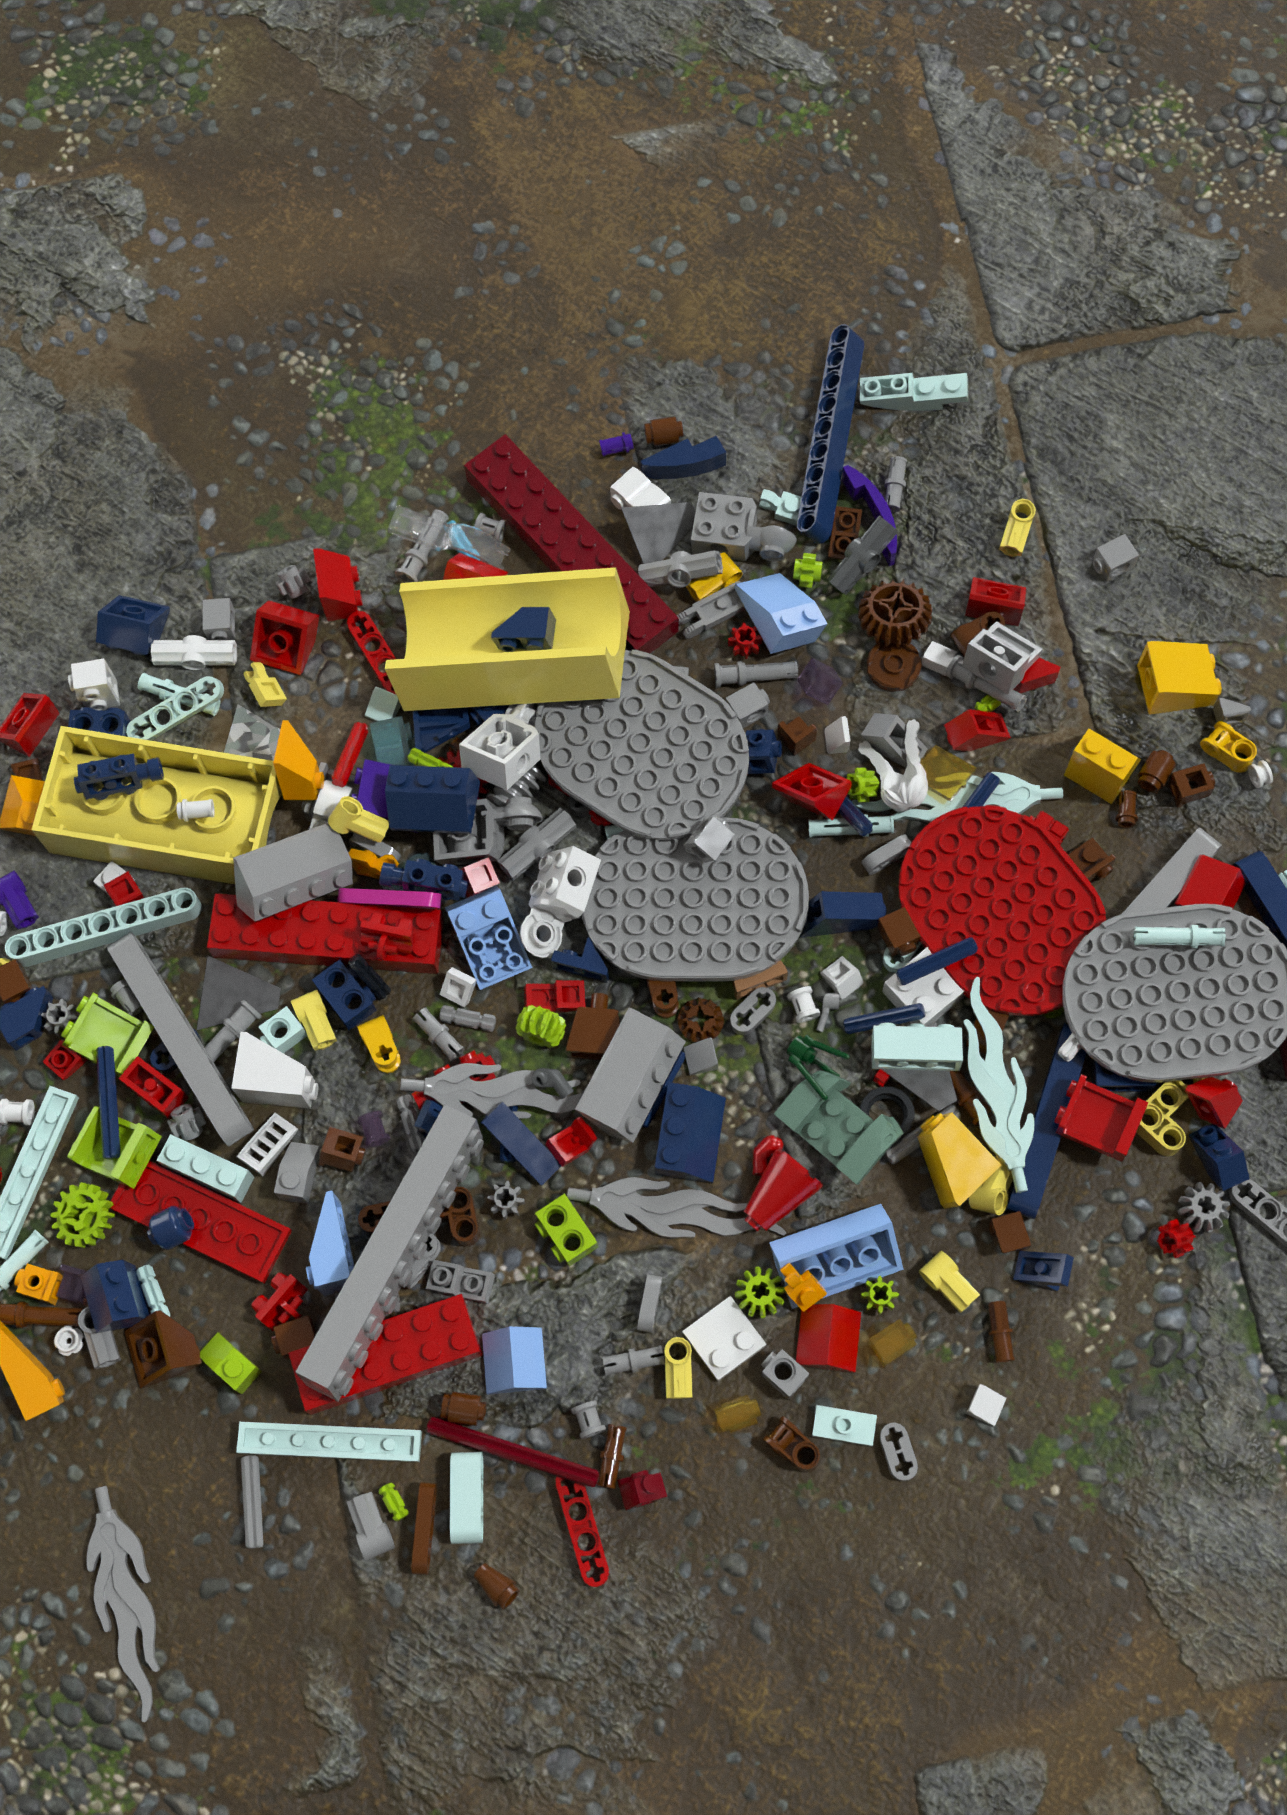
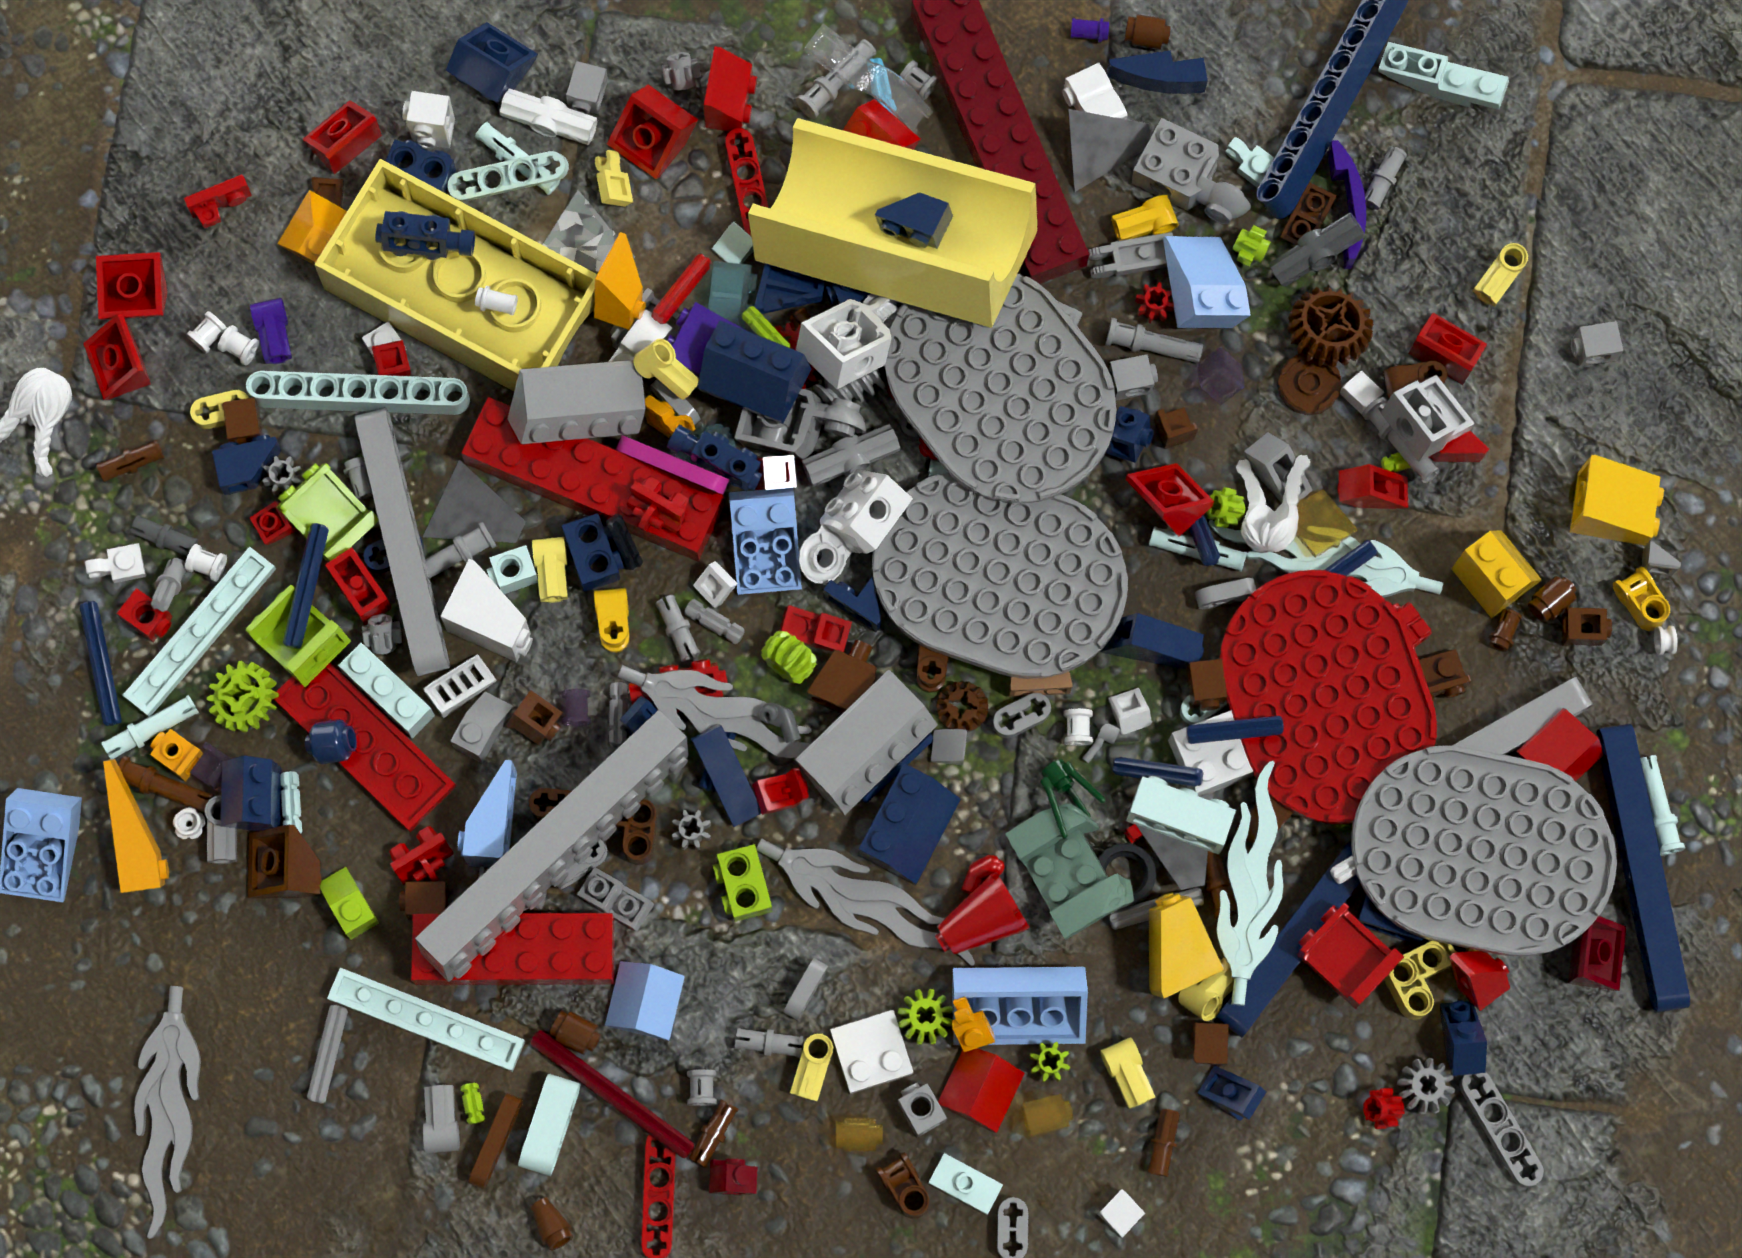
camera: 10 degrees right, 5 degrees up
light grey piece [638,550,723,588] -> none
light grey brick [684,816,735,863] -> none
white slope [824,716,850,754] -> none
light aqua pin [1134,925,1226,948] -> none

